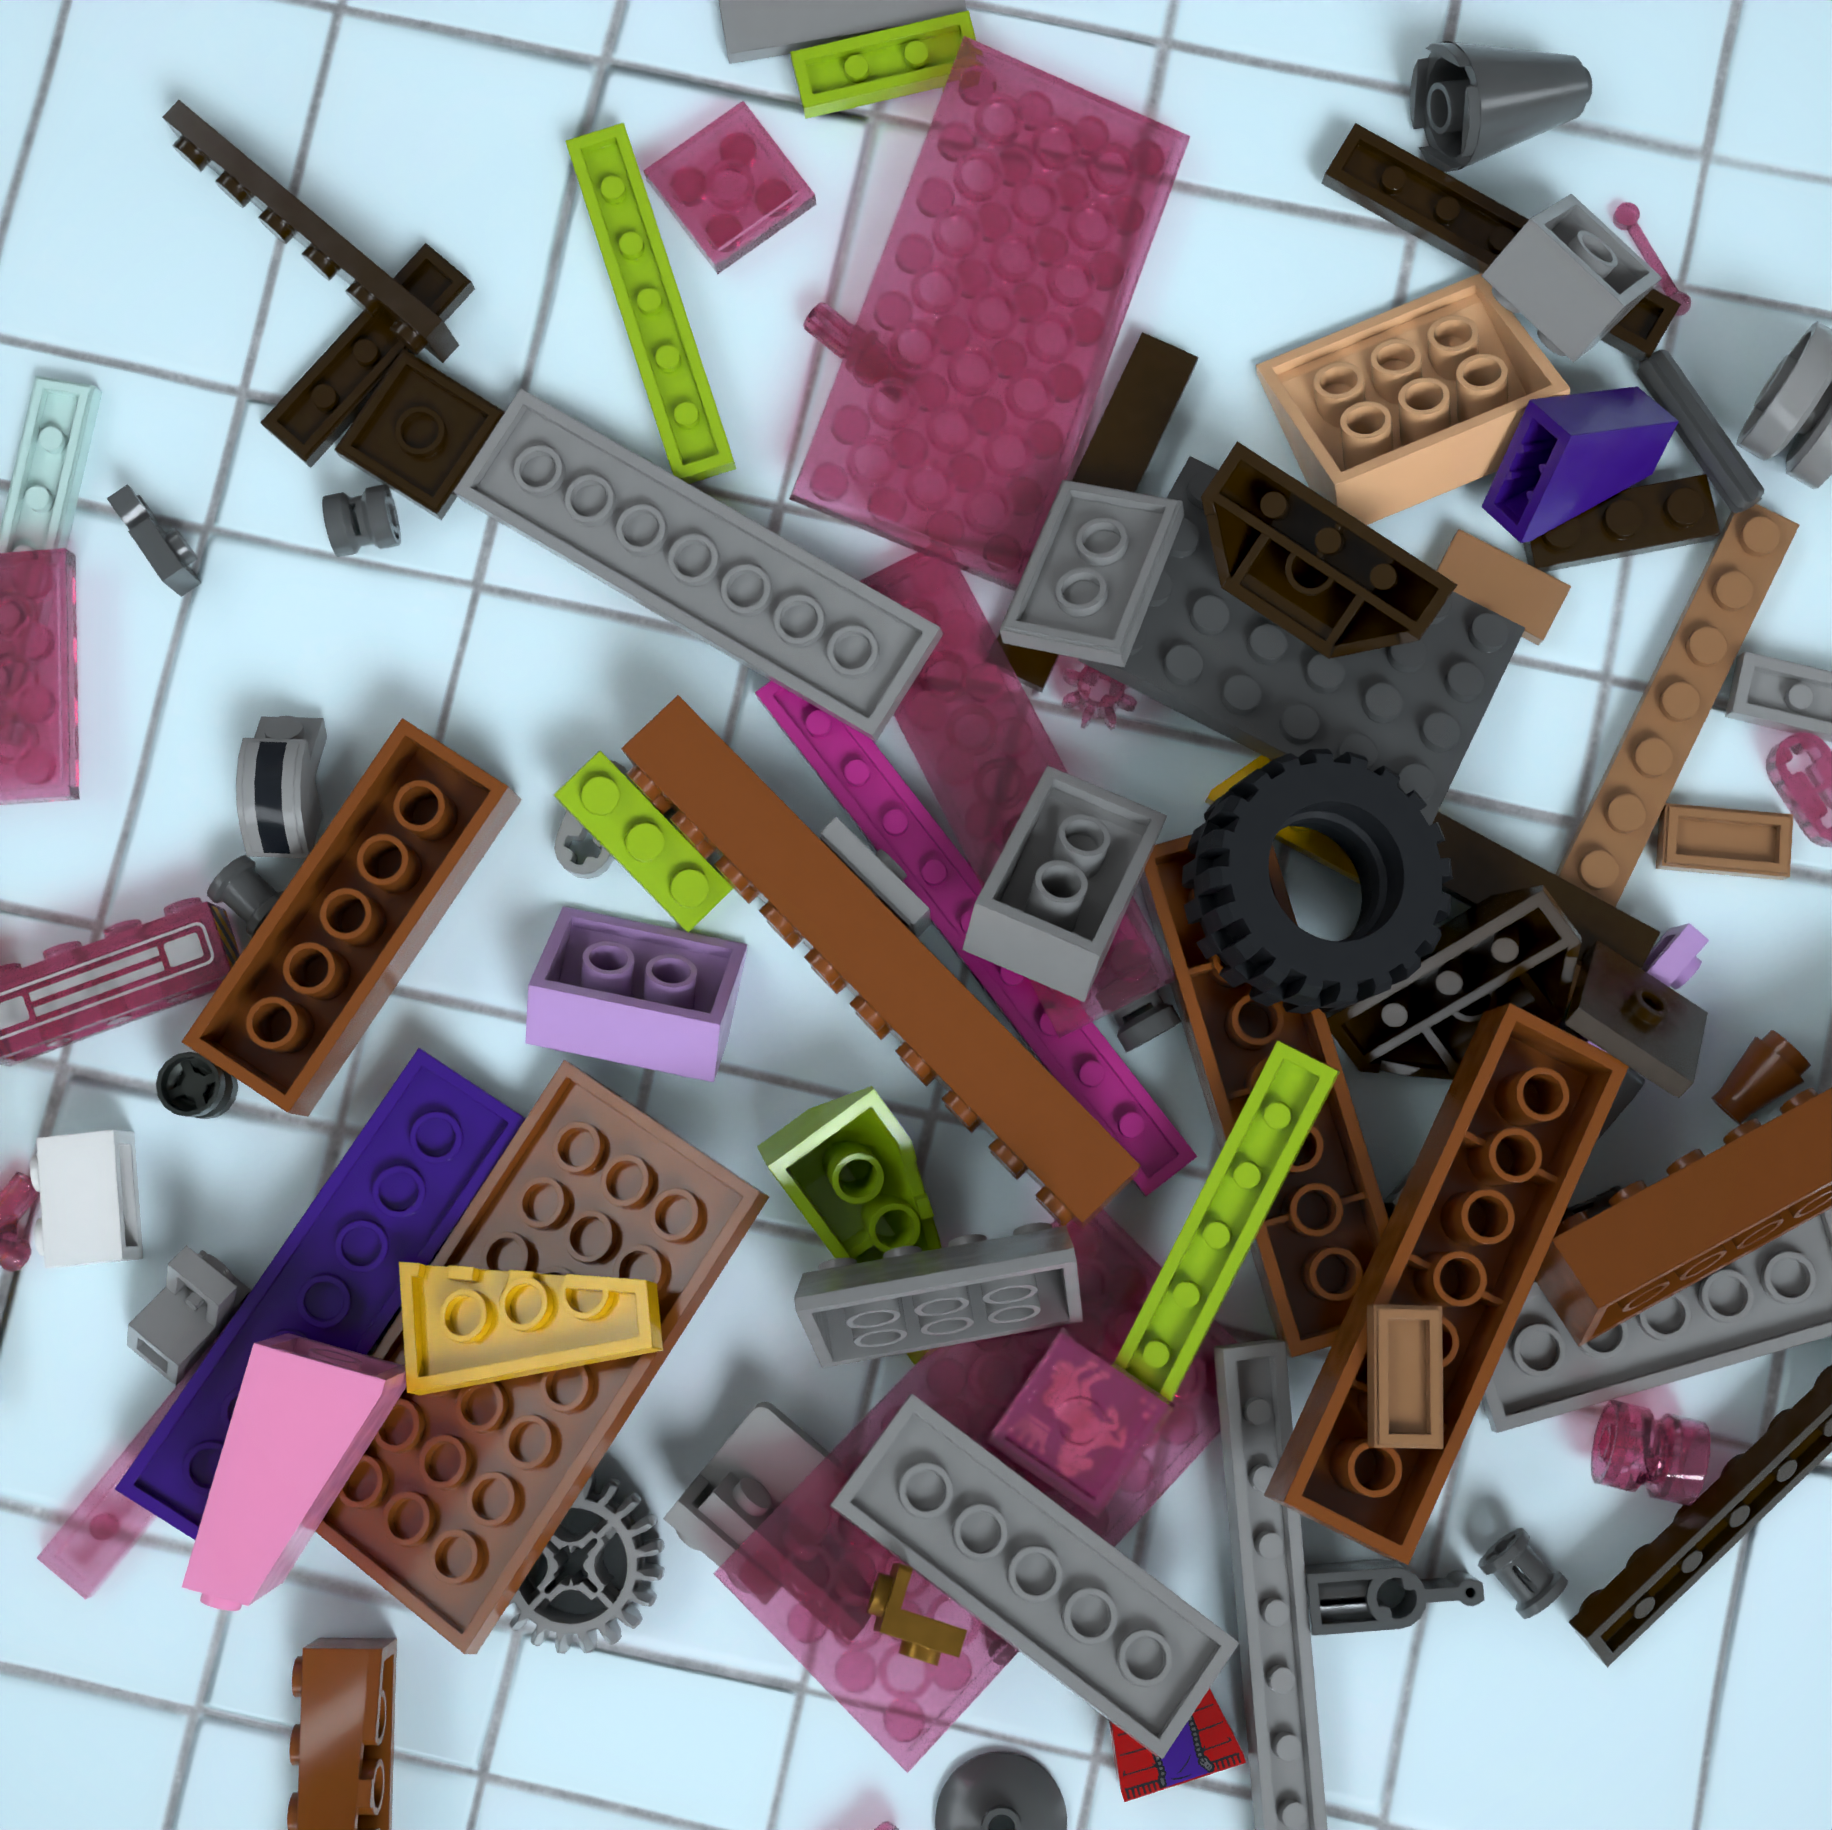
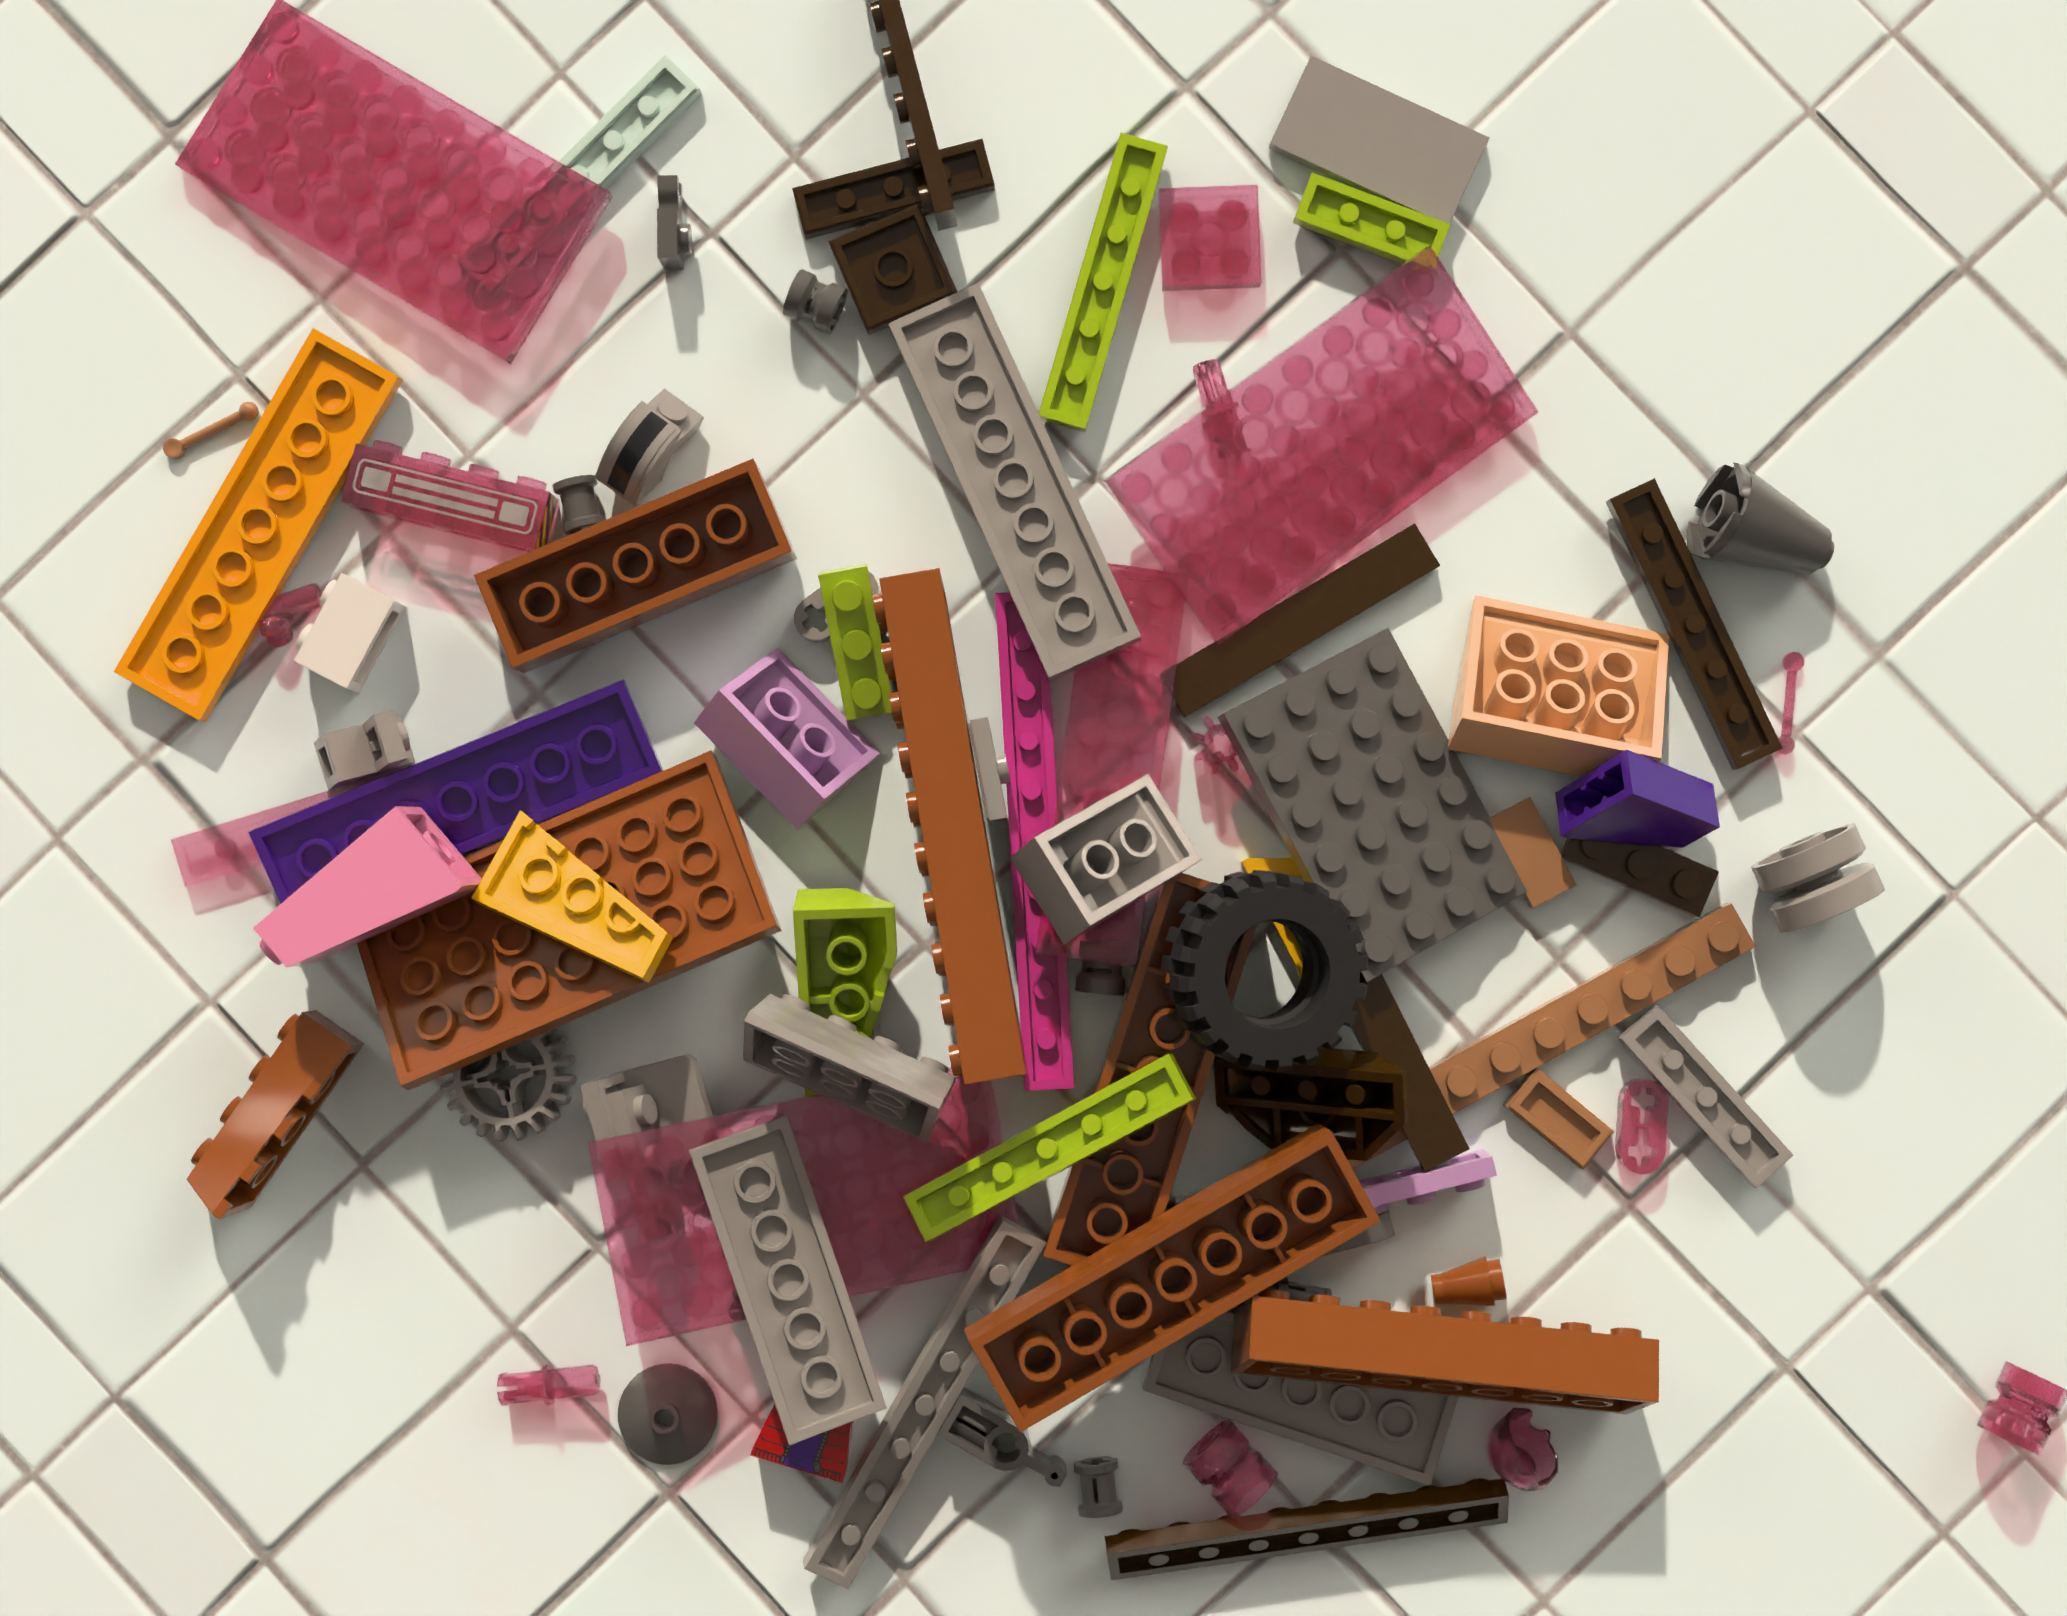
camera: 30 degrees right, 5 degrees up
pearl dark grey wheel [156,1052,238,1119] -> none
pearl gold bracket [867,1563,967,1666] -> none
clear pink tile [986,1327,1174,1518] -> none
light grey tile [999,480,1184,668] -> none
dark brown wedge [1201,441,1457,659] -> none
medium nougat tile [1367,1305,1443,1449] -> none
light grey slope [1481,194,1662,362] -> none
dark brown plate [1565,940,1708,1098] -> none
dark grey axle [1637,349,1764,513] -> none

